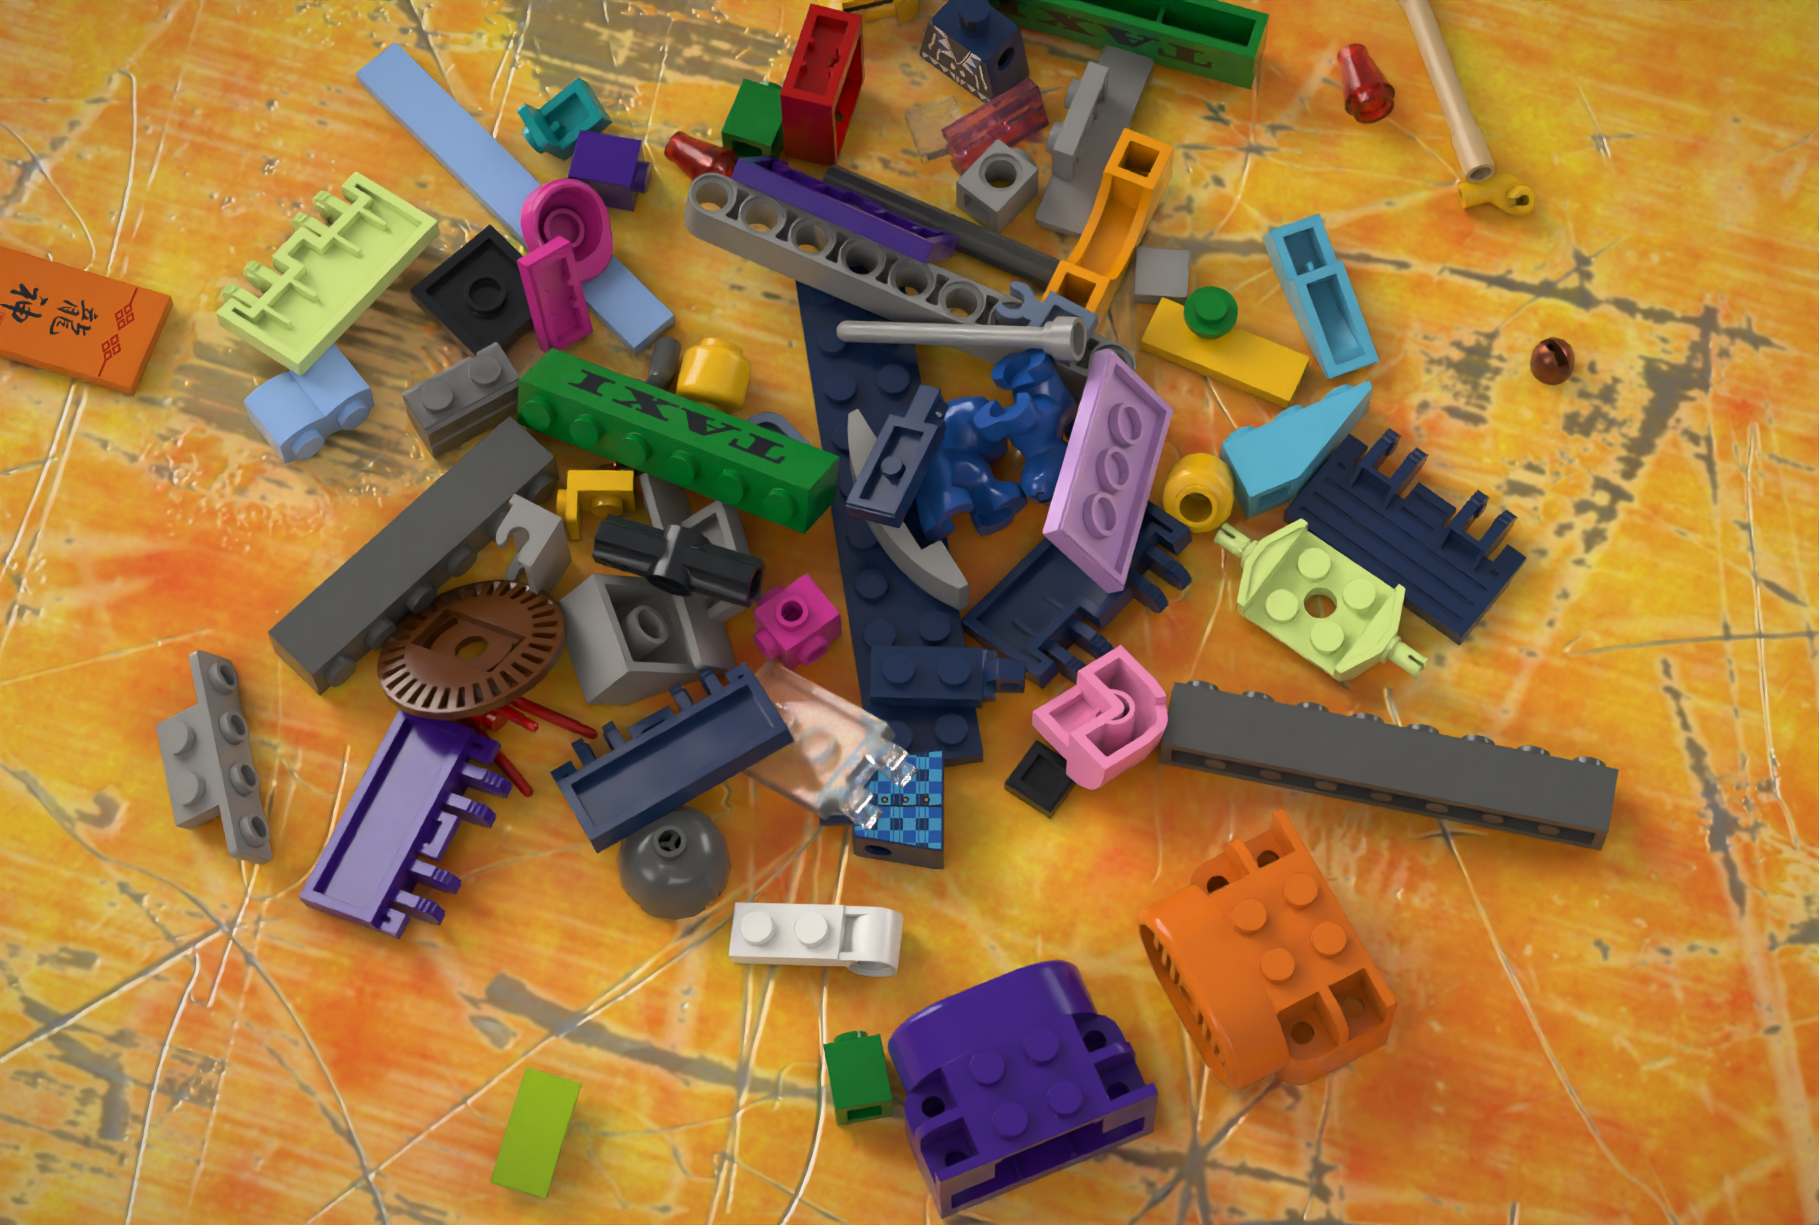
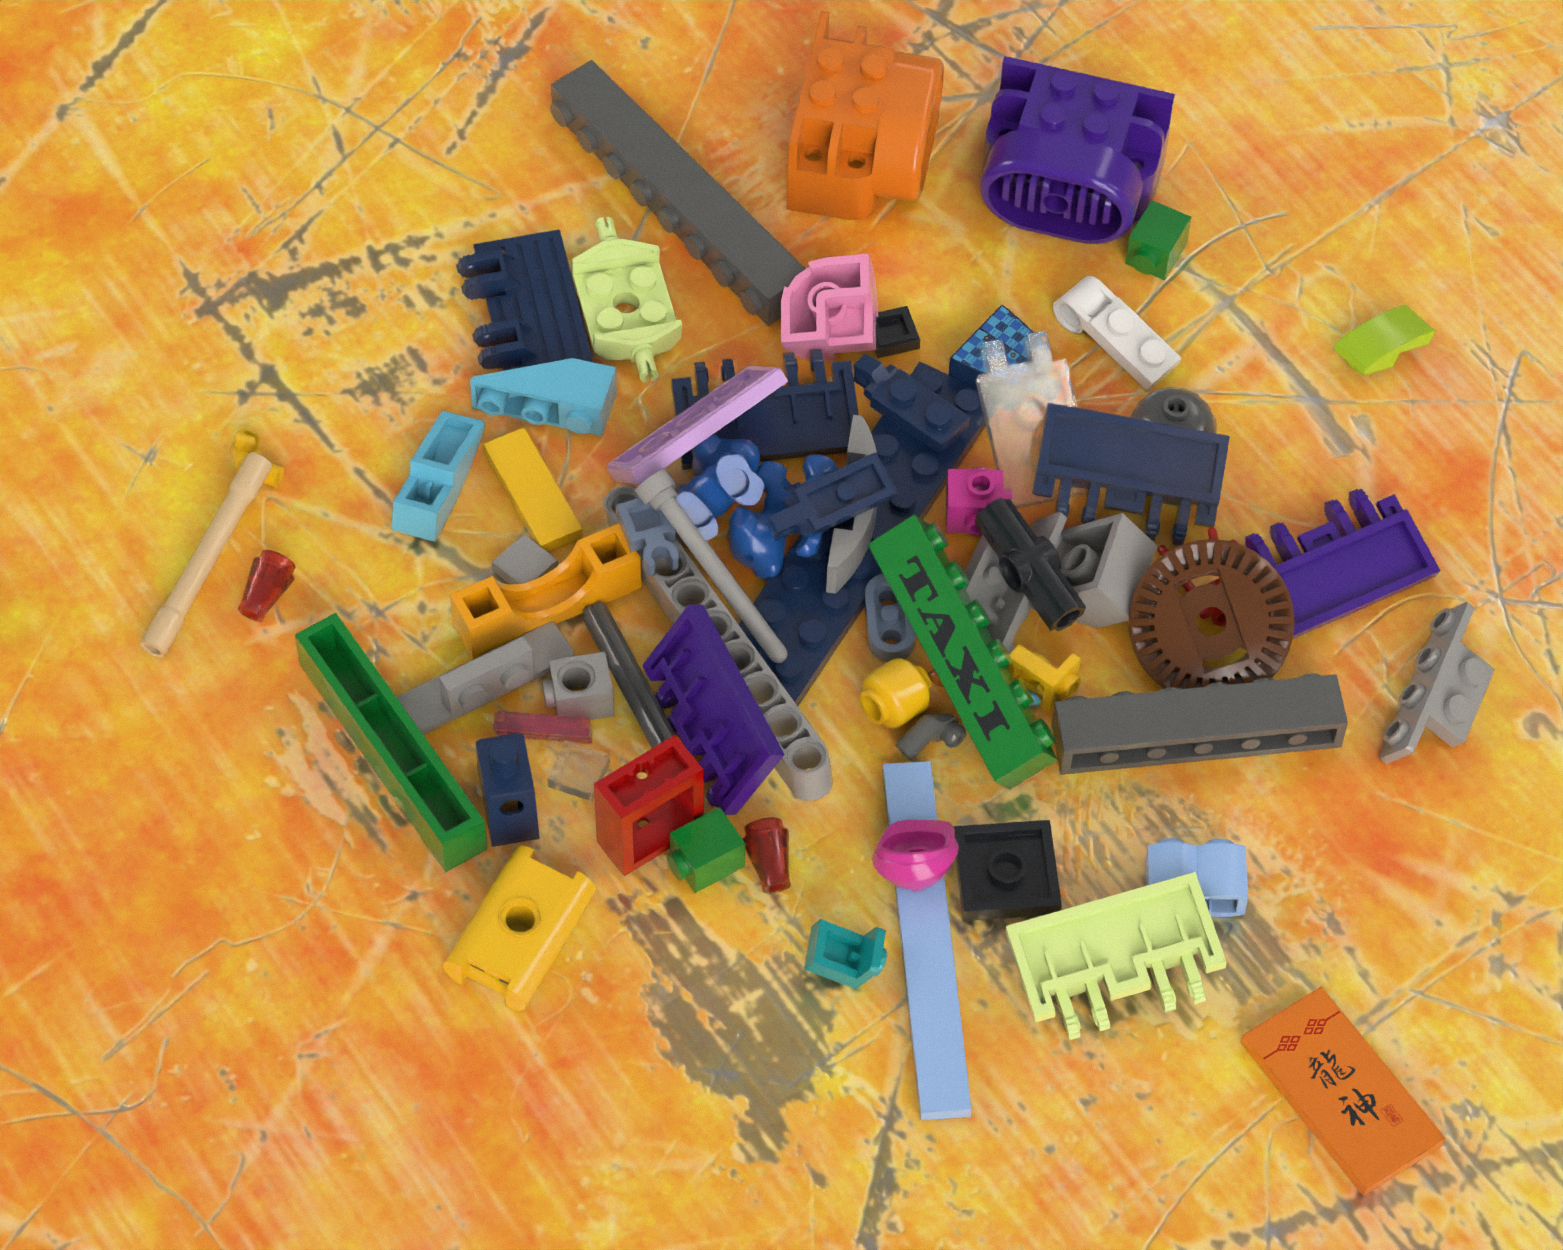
camera: 145 degrees left, 10 degrees down
flat silver brick [402,342,520,459] -> none
light grey hinge [496,493,571,595] -> none
dark pink plate [517,236,594,353] -> none
dark purple brick [568,130,652,212] -> none
yellow head [1162,453,1237,533] -> none
green plate [1184,286,1238,339] -> none
copper hinge [1530,337,1575,385] -> none

